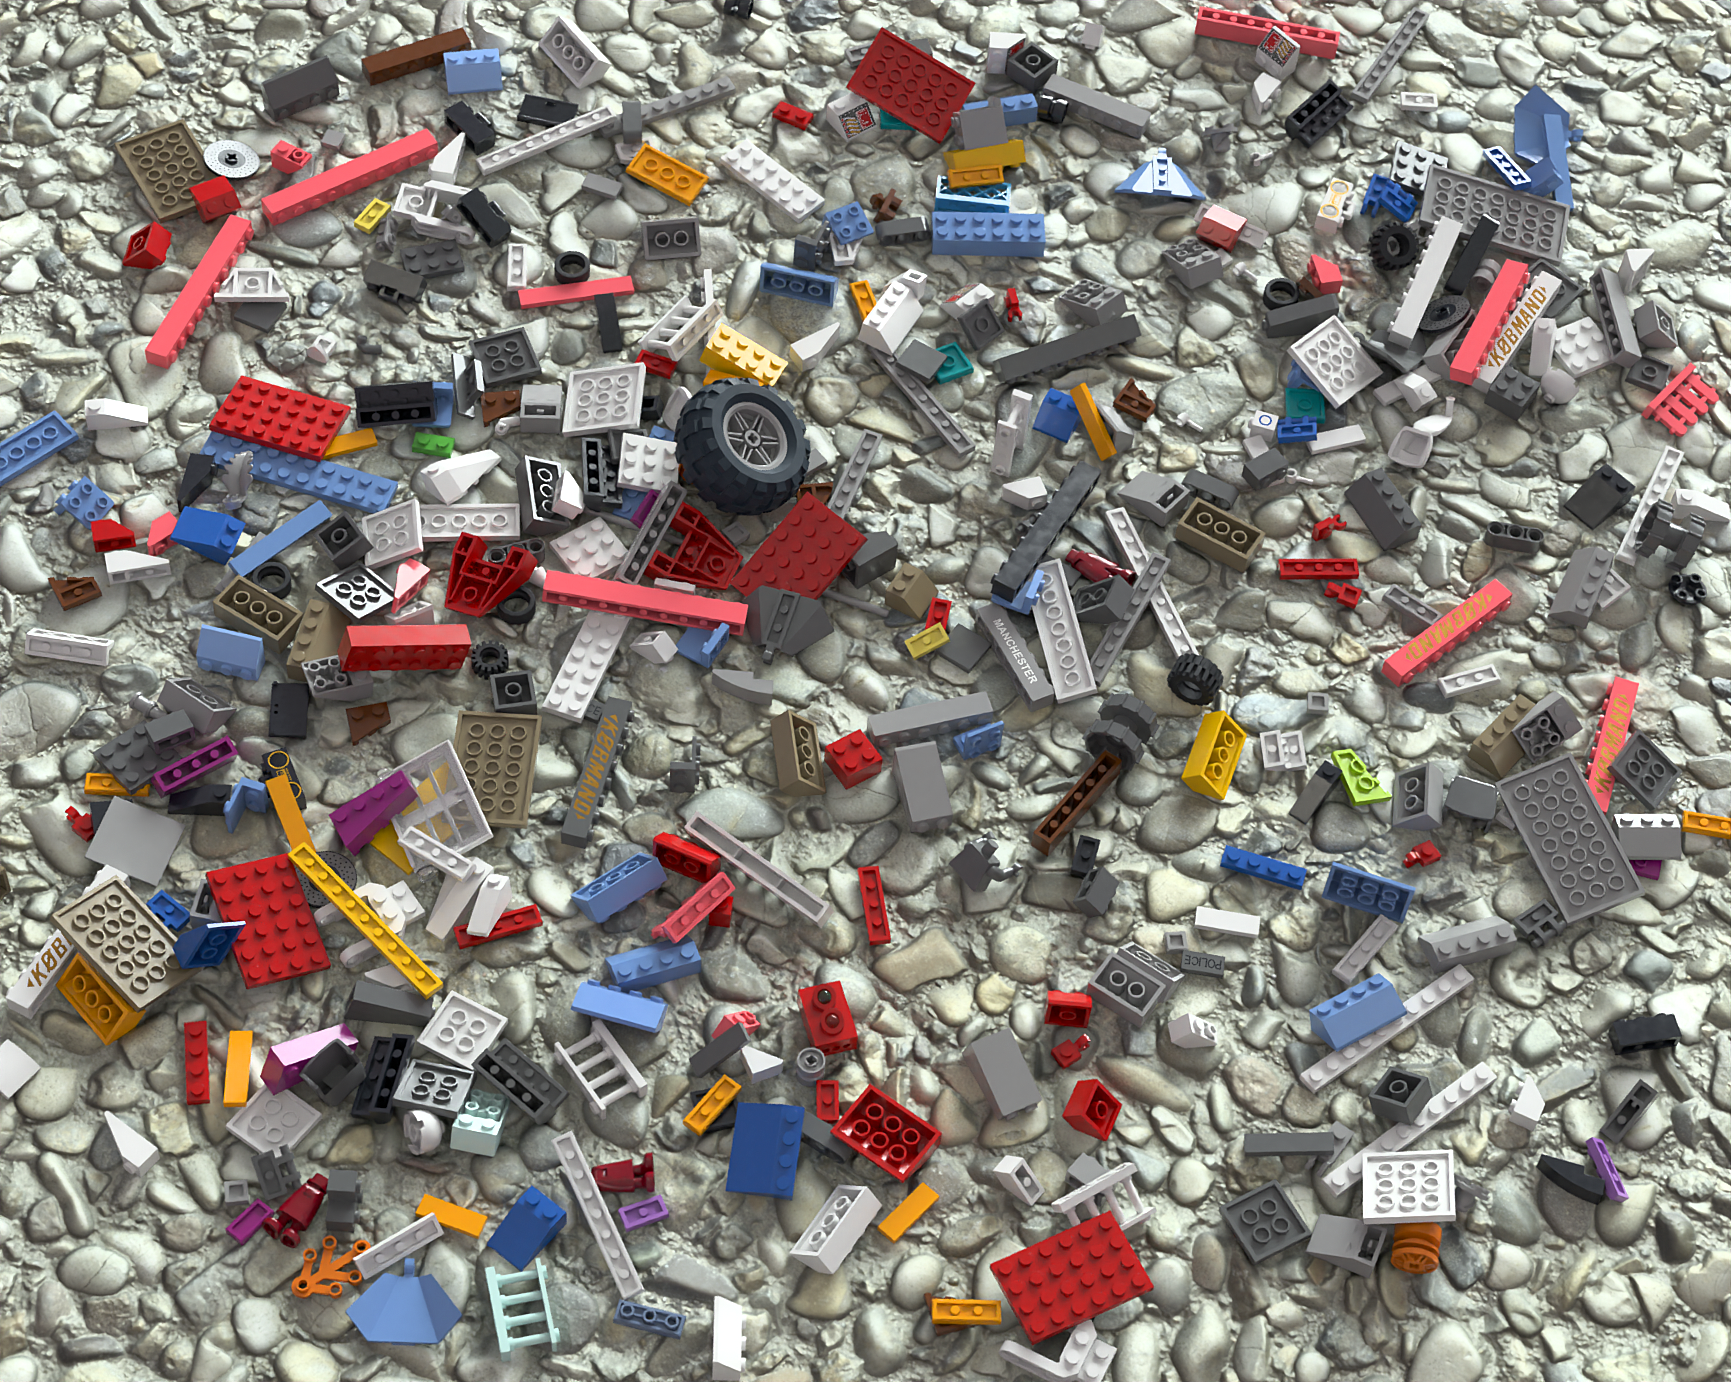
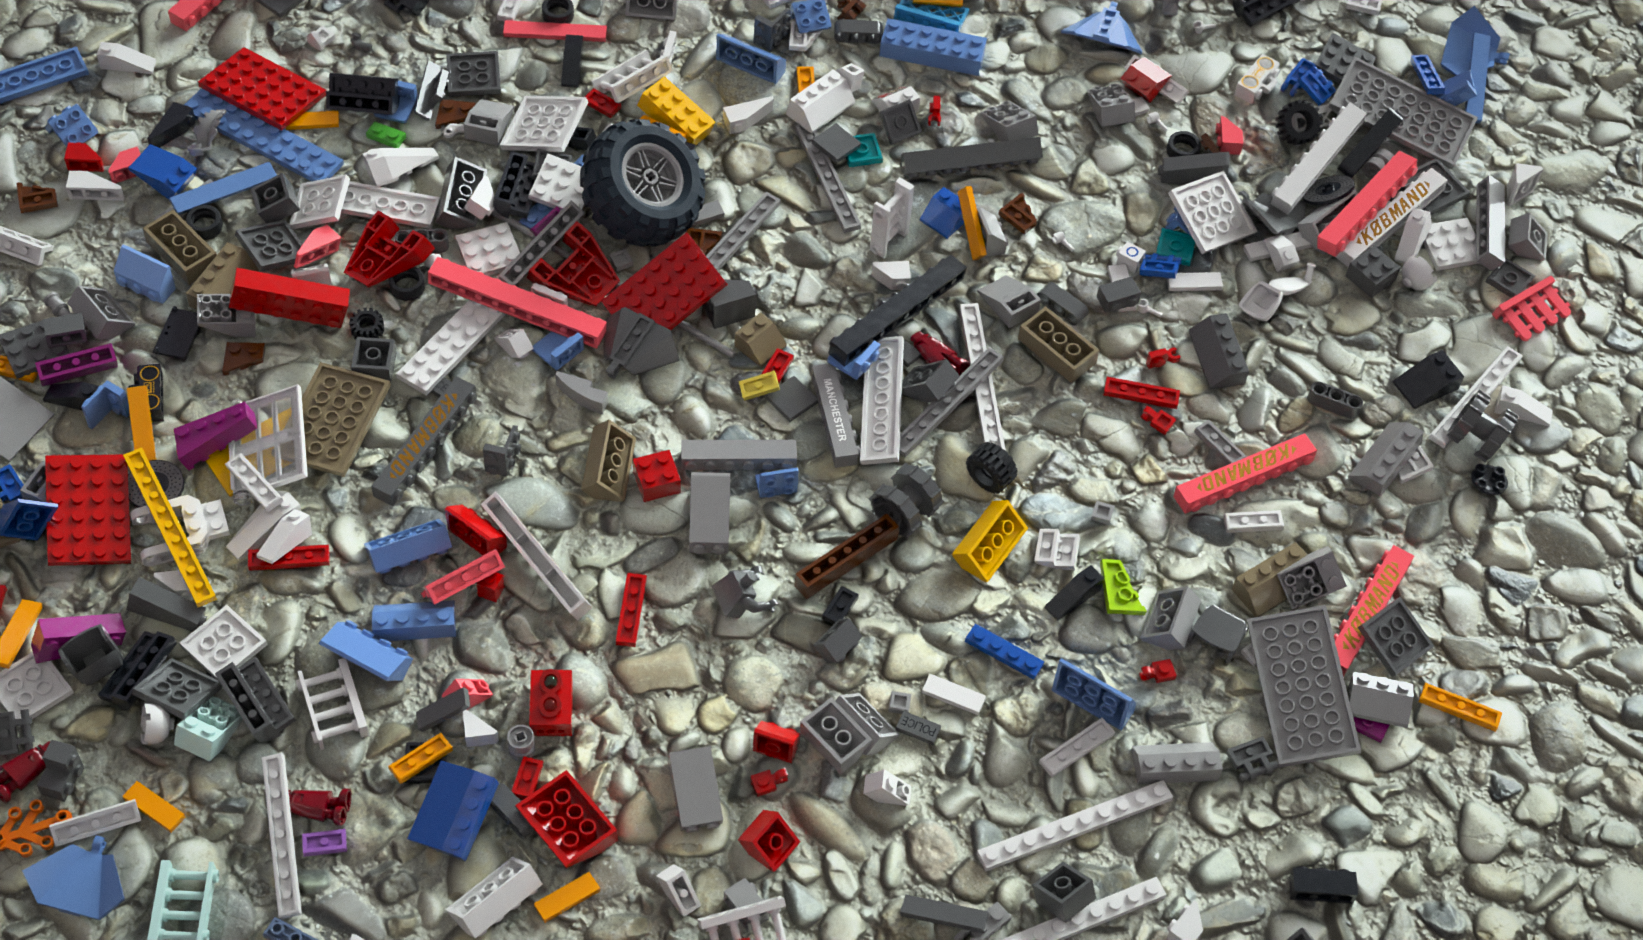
camera: 15 degrees right, 0 degrees up
blue slope [487,1186,567,1272] -> none
medium blue slope [1309,973,1407,1052] -> none

